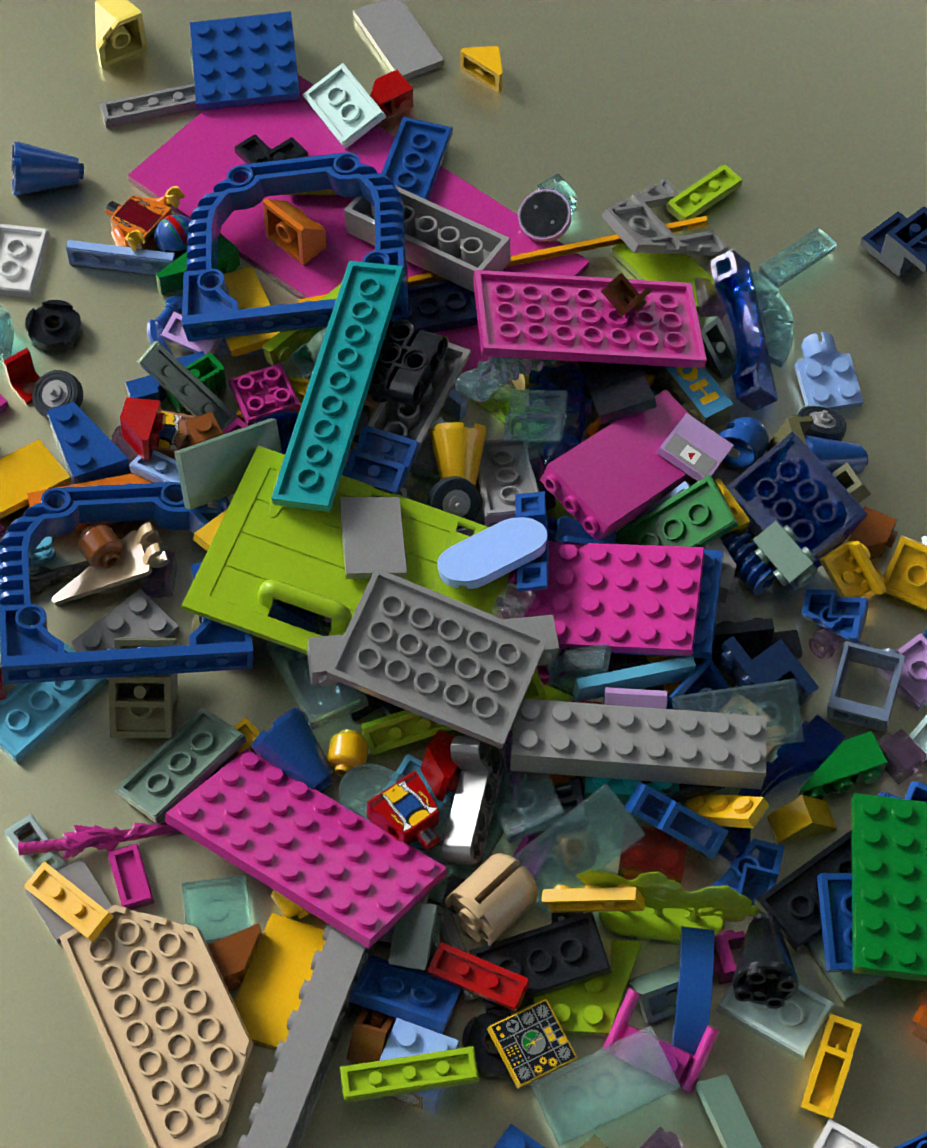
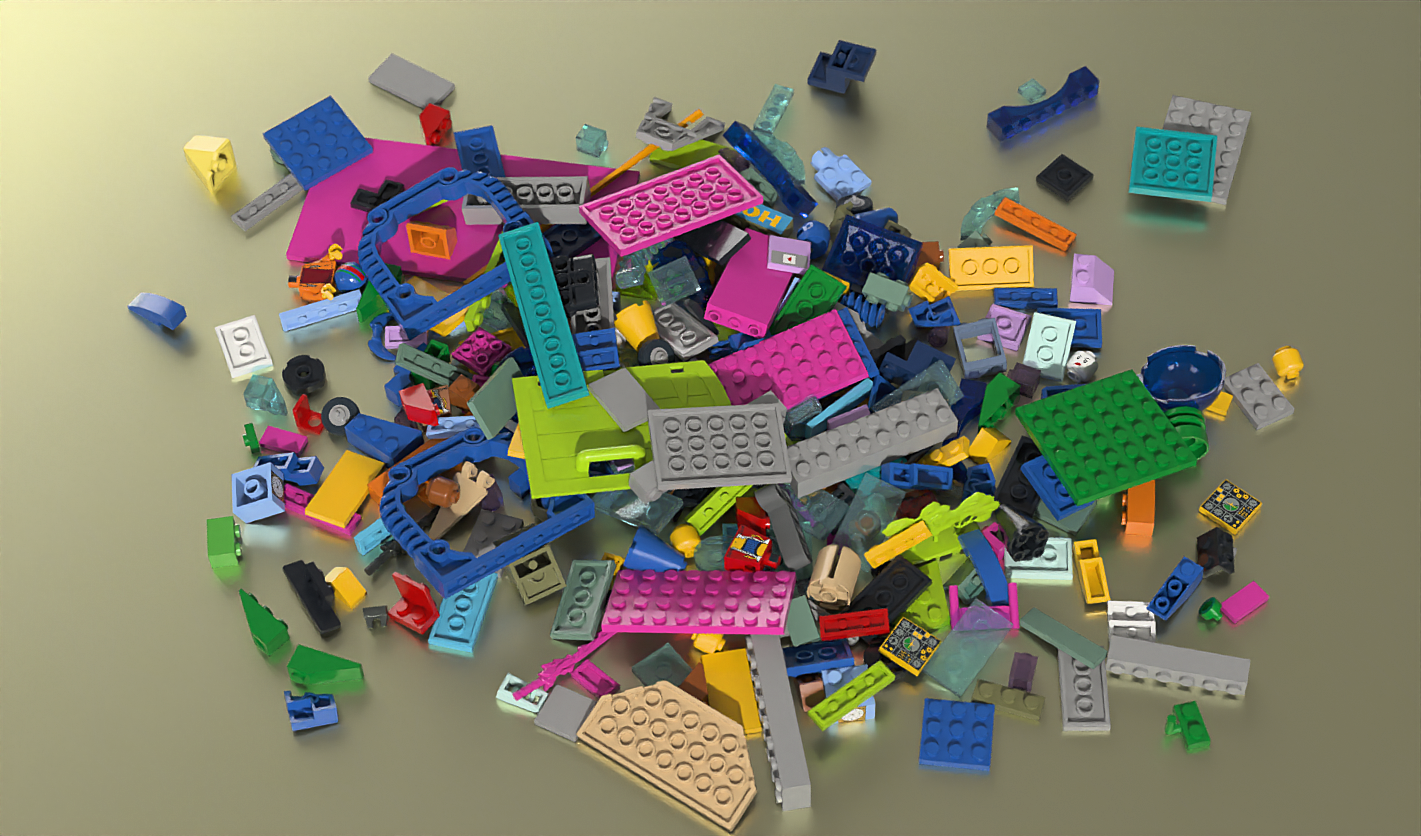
camera: 25 degrees left, 5 degrees down
blue cone [11,142,84,195] -> none
yellow plate [23,861,114,942] -> none
light aqua tile [302,63,386,149] -> none
light blue tile [438,517,547,589] -> none
yellow slope [460,46,503,93] -> none
clear bracket [491,582,536,619] -> none
blue slope [515,491,549,592] -> none
black tile [518,189,572,242] -> none
reddish brown bracket [601,272,651,316] -> none
lime plate [666,164,743,221] -> none

